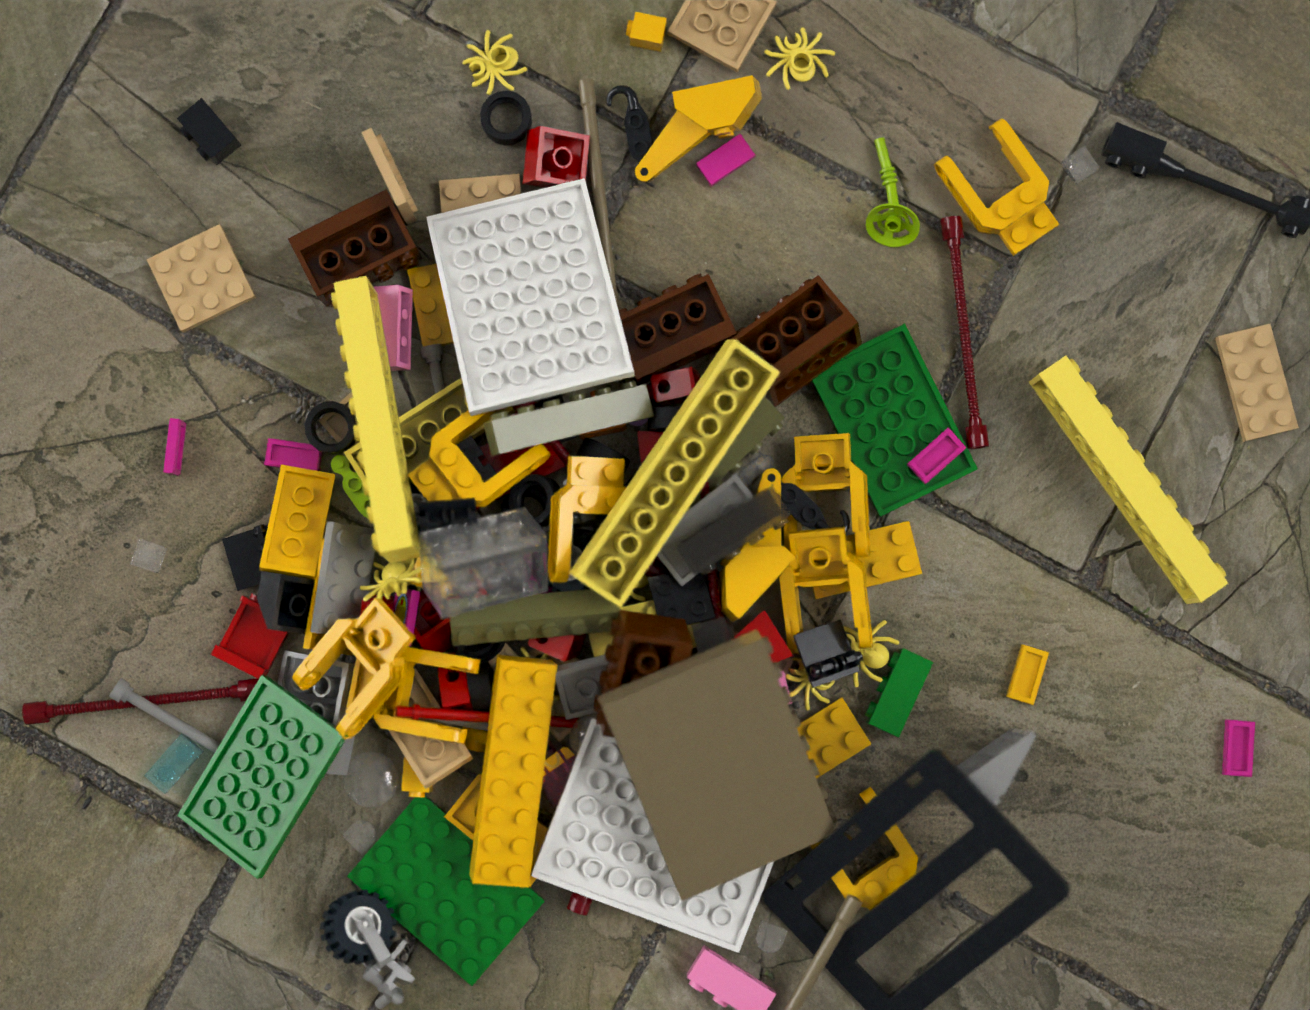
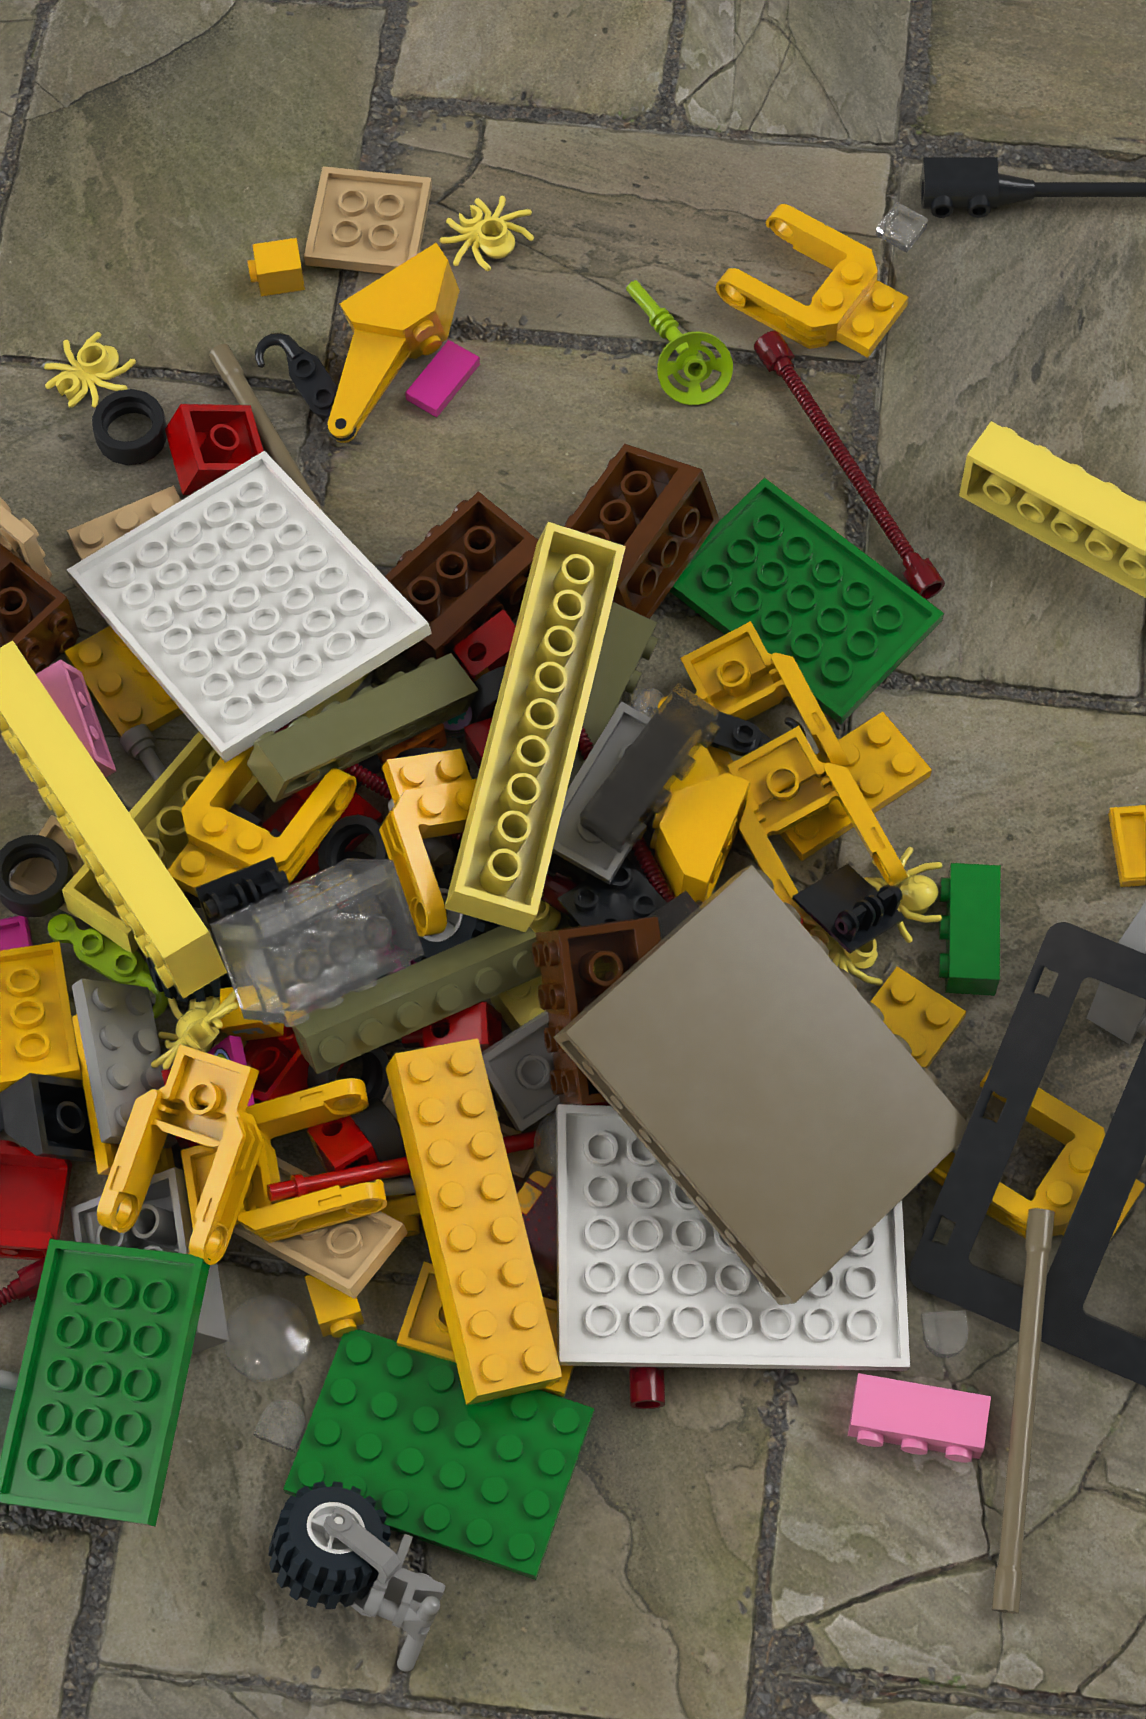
camera: 20 degrees left, 20 degrees down
dark pink tile [907,428,967,484] -> none

